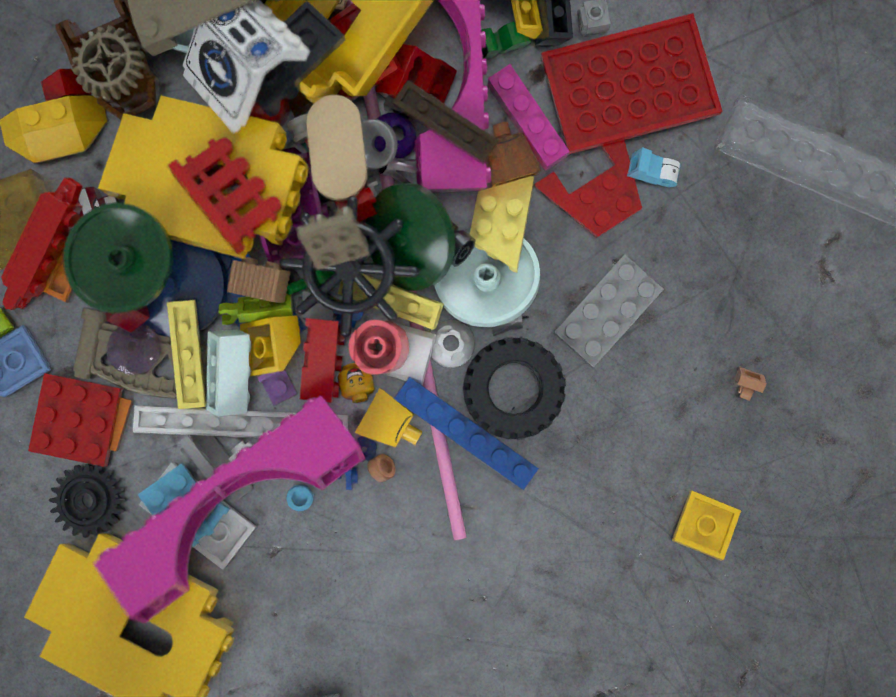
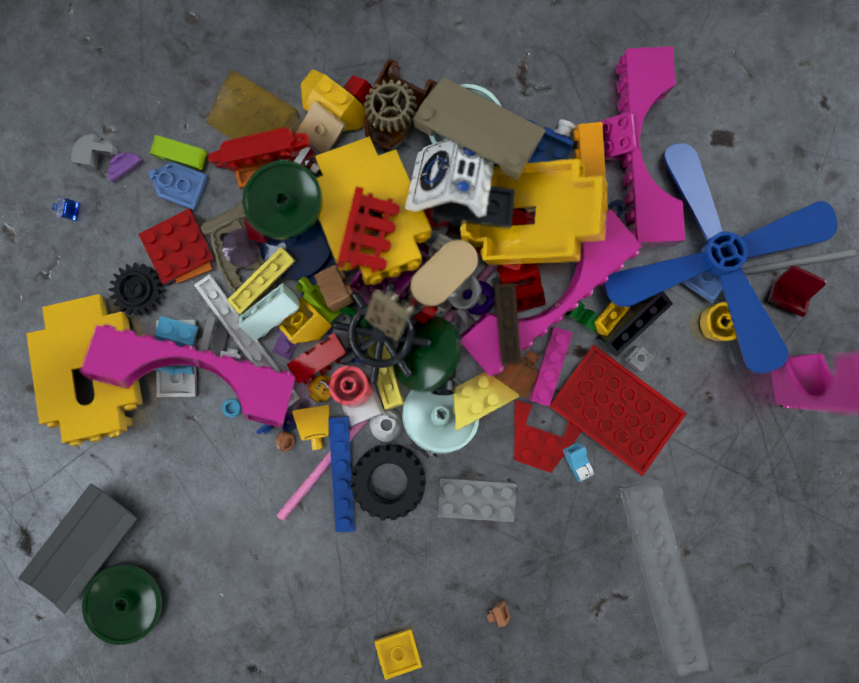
camera: 55 degrees right, 0 degrees up
none -> tan plate [296,101,347,153]

